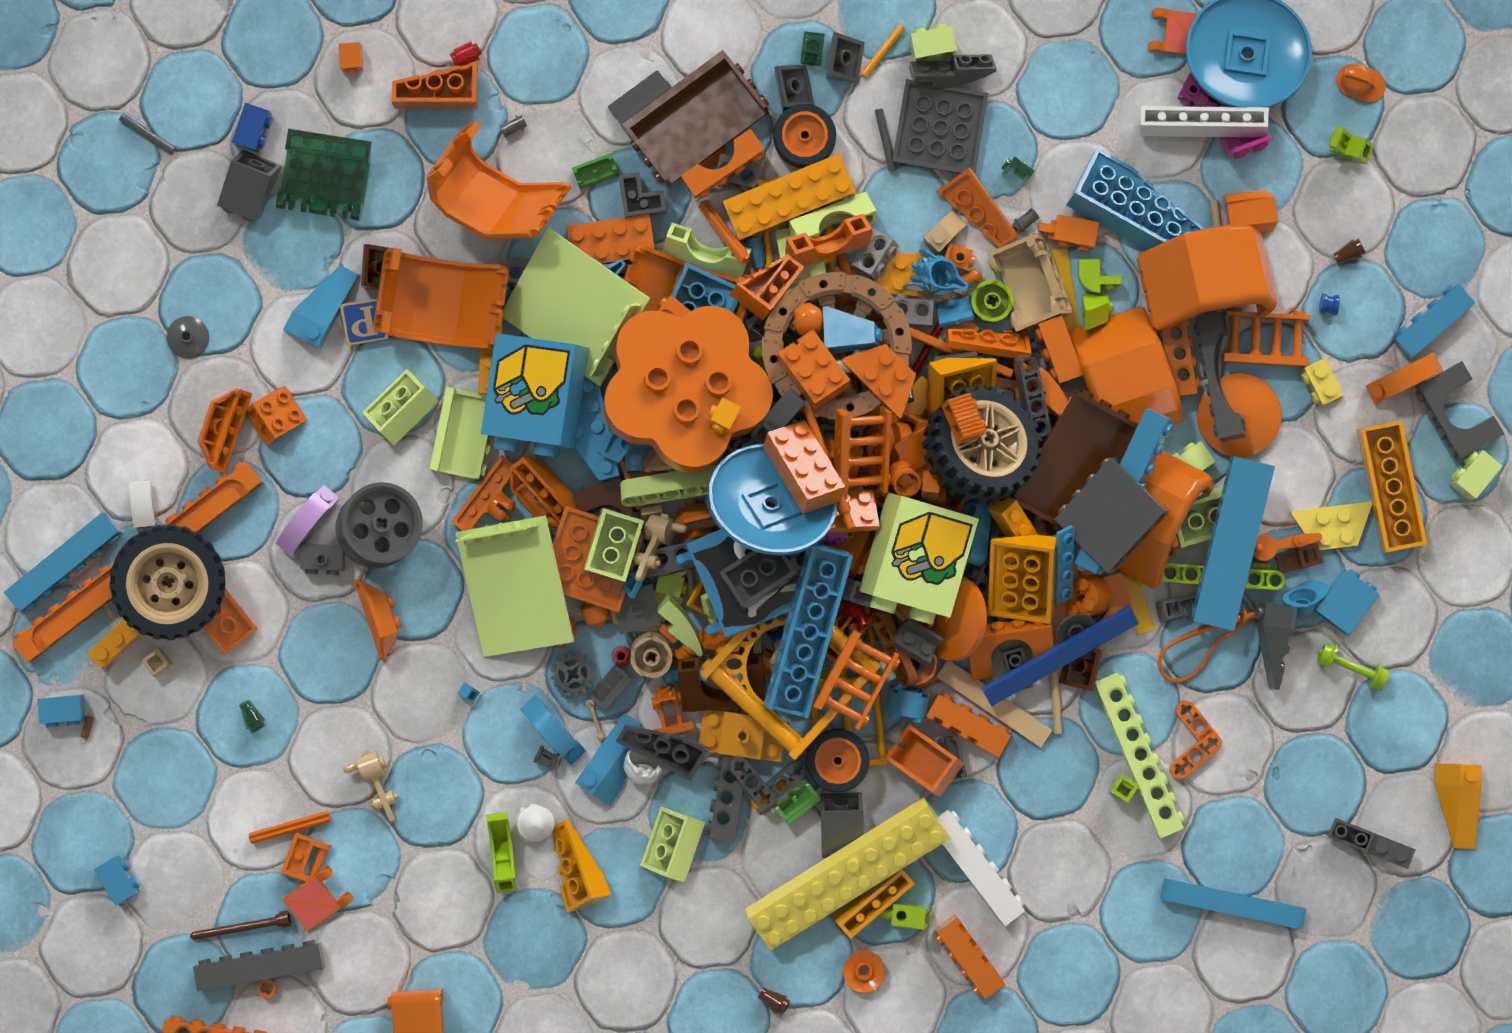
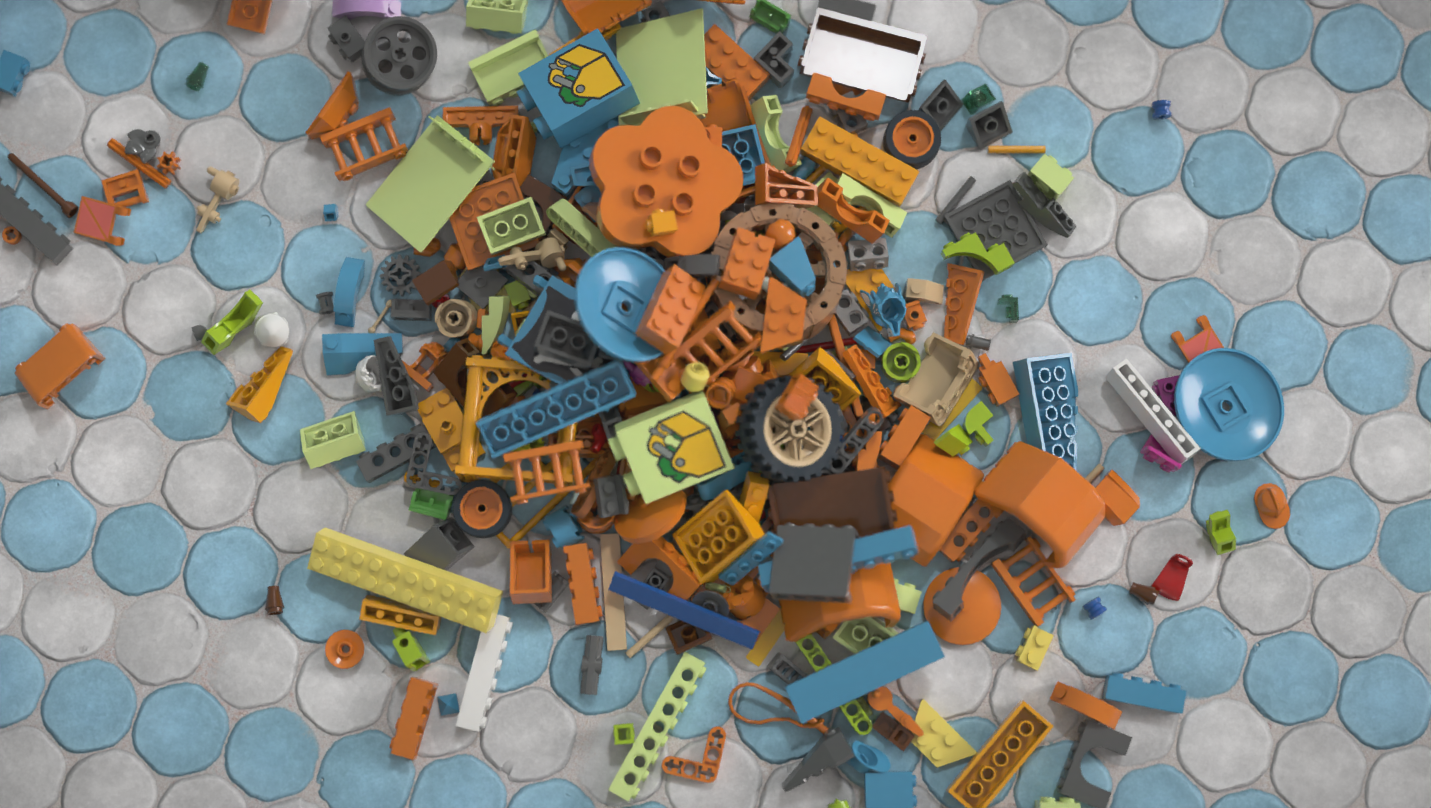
camera: 55 degrees right, 5 degrees down
none -> dark grey plate [125,129,161,164]
none -> orange gear [157,151,181,175]
none -> dark grey hinge [192,325,207,341]
none -> orange fence [320,107,409,181]
none -> reddish brown slope [412,260,459,306]
none -> dark azure slope [437,693,460,716]
none -> dark grey piece [580,635,603,695]
none -> light yellow head [681,362,709,392]
none -> yellowish green piece [702,582,730,593]
none -> lime arch [940,232,1015,275]
none -> red piece [1151,554,1193,601]

